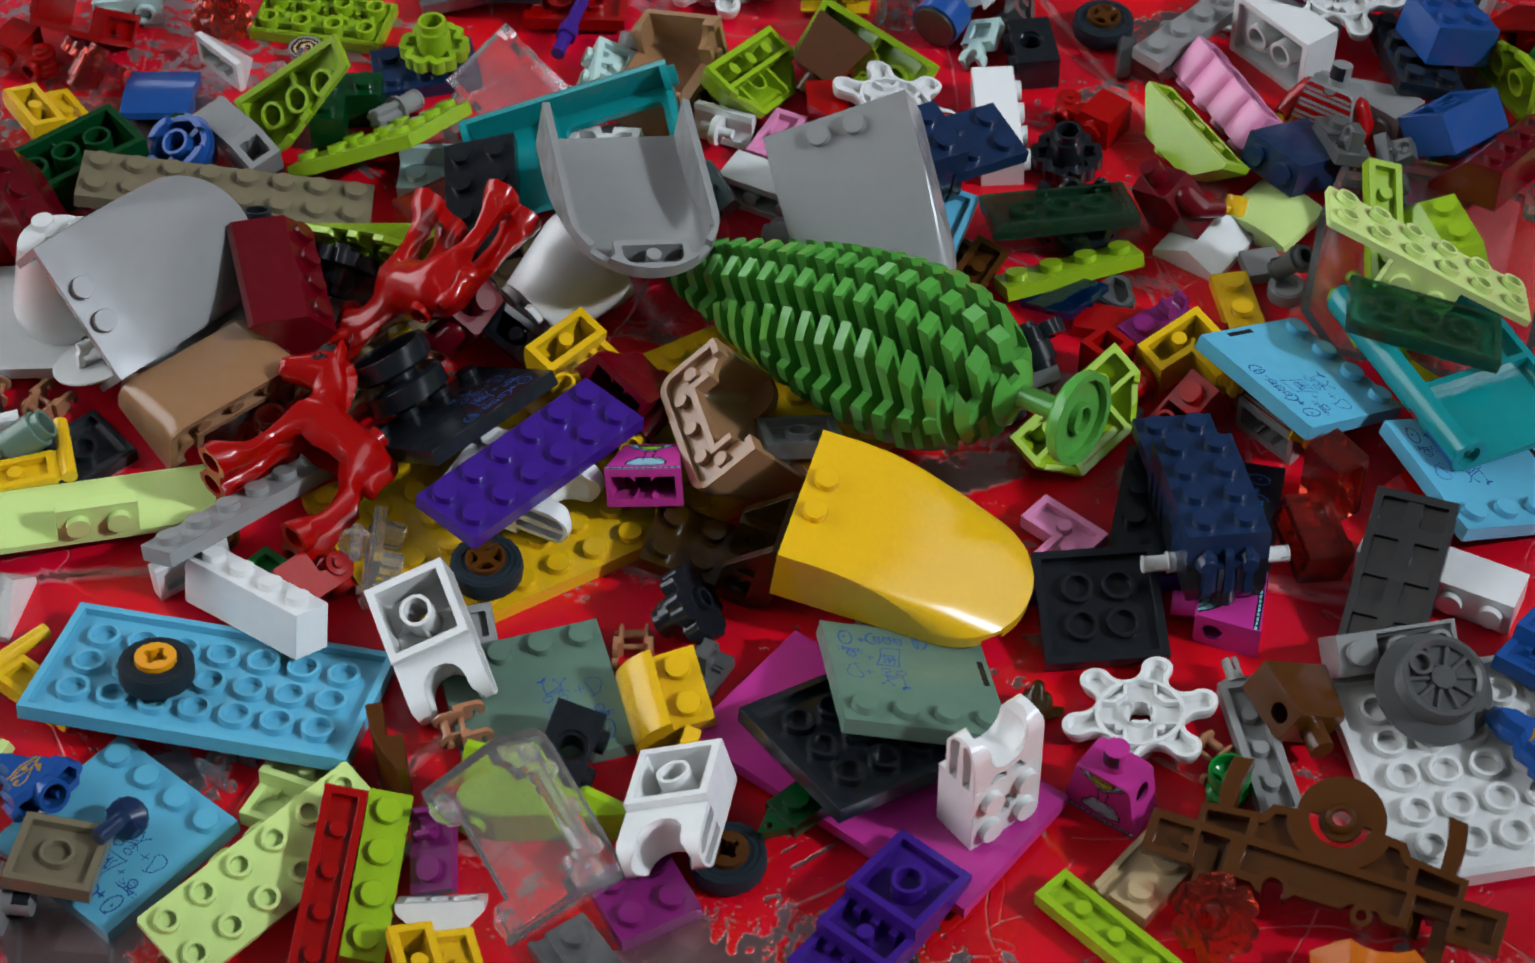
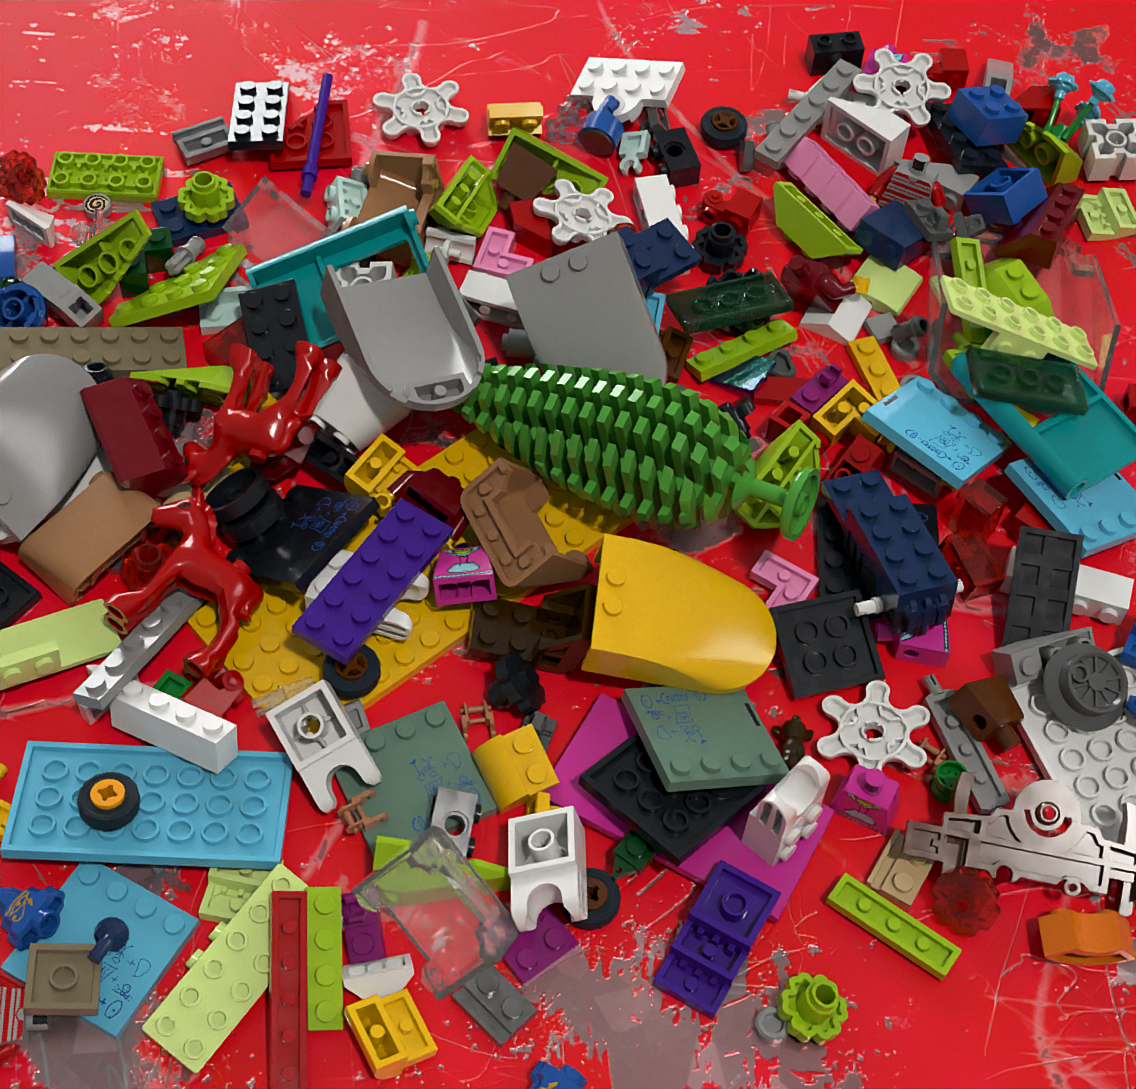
camera: 15 degrees left, 10 degrees up
clear hips [338,505,407,587] -> none
reddish brown slope [365,702,414,822] -> none
flat silver plate [756,415,843,464] -> none

